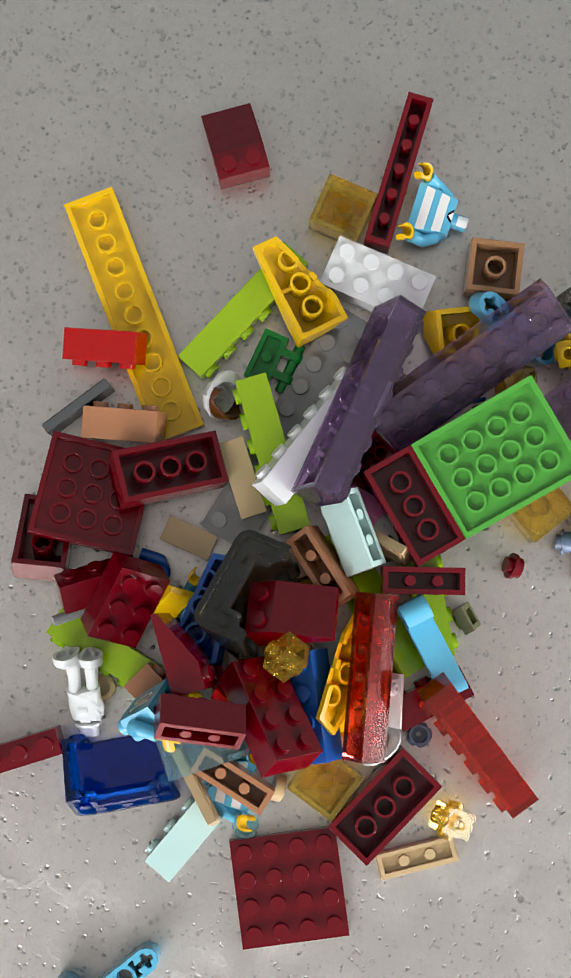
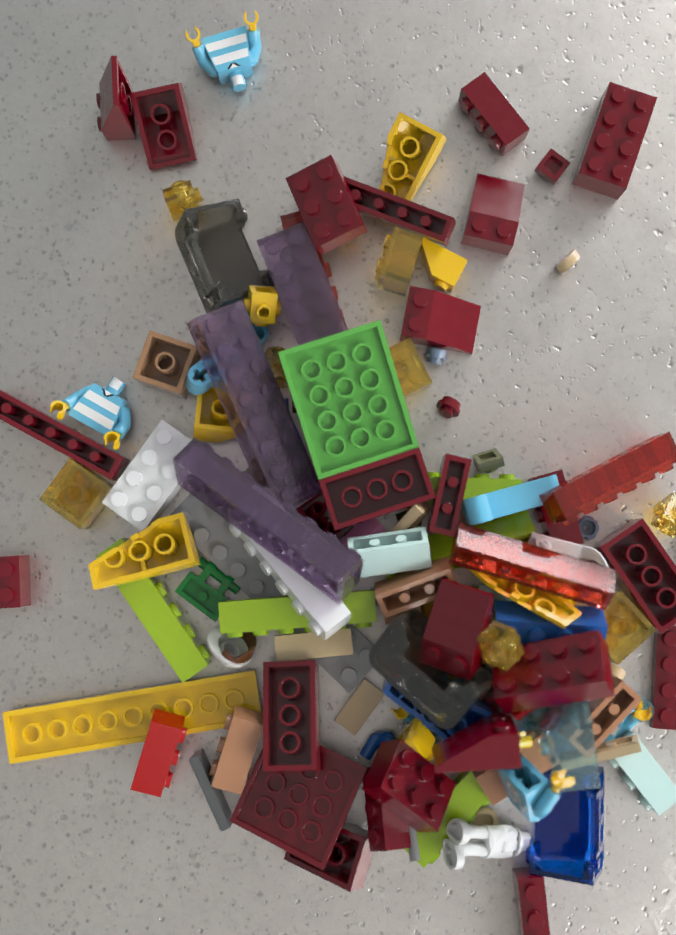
camera: 75 degrees left, 0 degrees up
dark red brick [154,693,246,750] -> none

